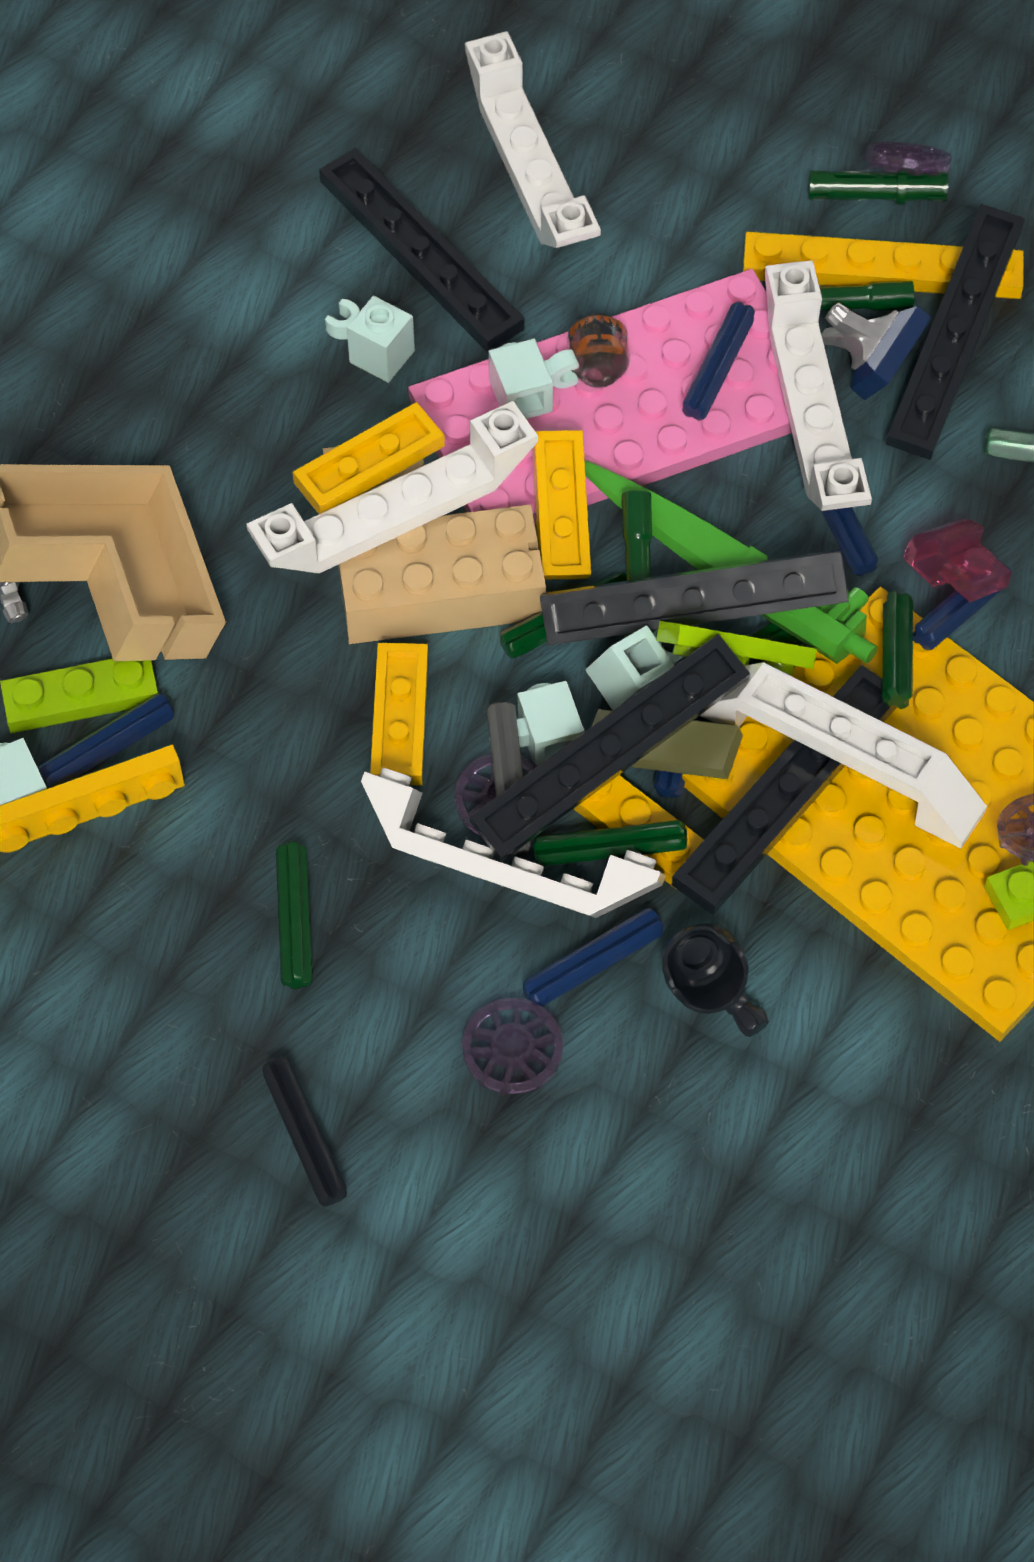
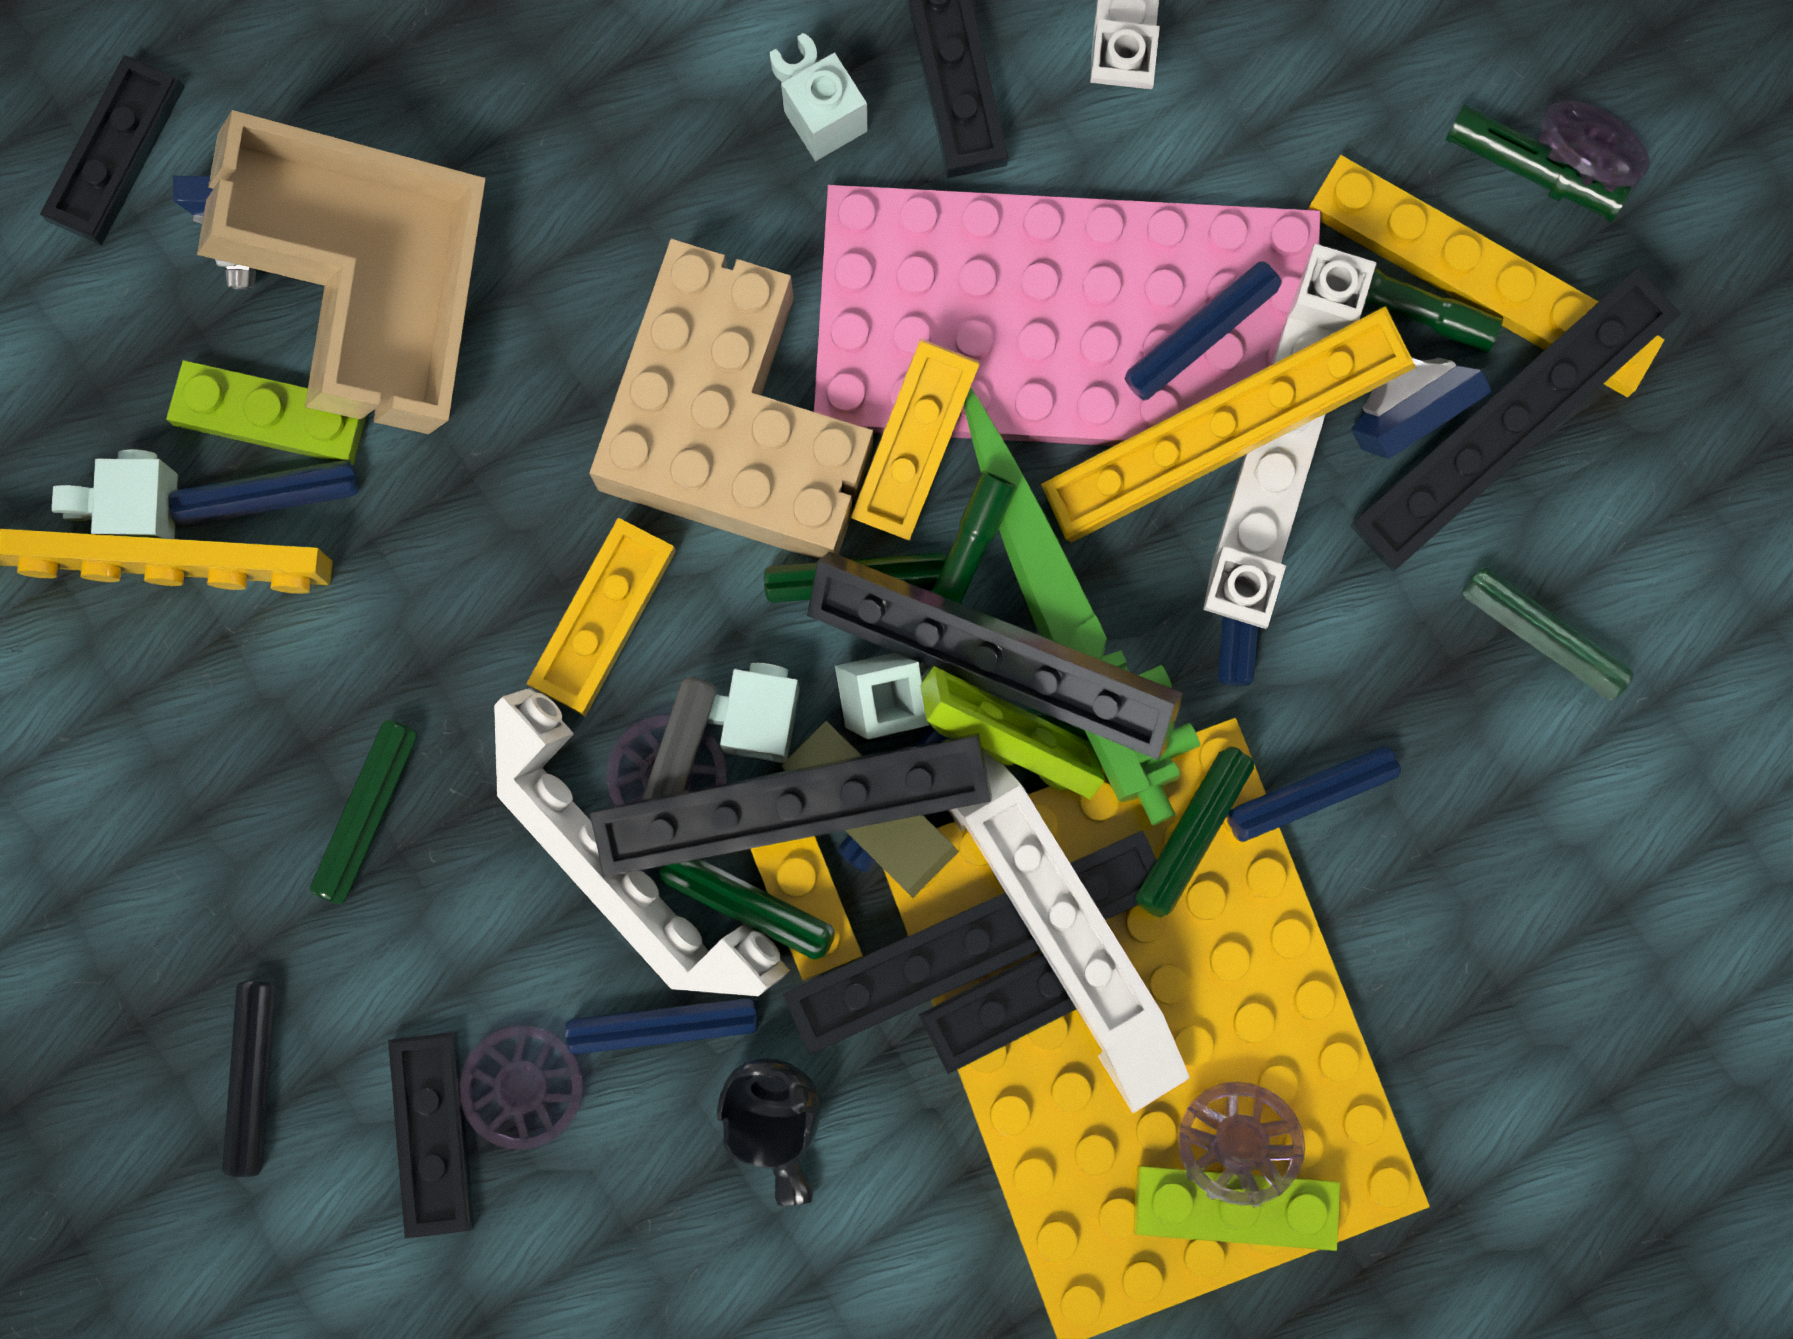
camera: 25 degrees right, 20 degrees up
white slope [247,401,538,573] -> none
yellow plate [293,402,445,514] -> none
light aqua brick [489,338,579,419] -> none
clear smoke head [567,313,630,388] -> none
clear pink brick [903,518,1012,602] -> none
none -> black tile [388,1032,475,1239]
none -> black tile [918,952,1077,1074]
none -> yellow tile [1041,306,1416,543]

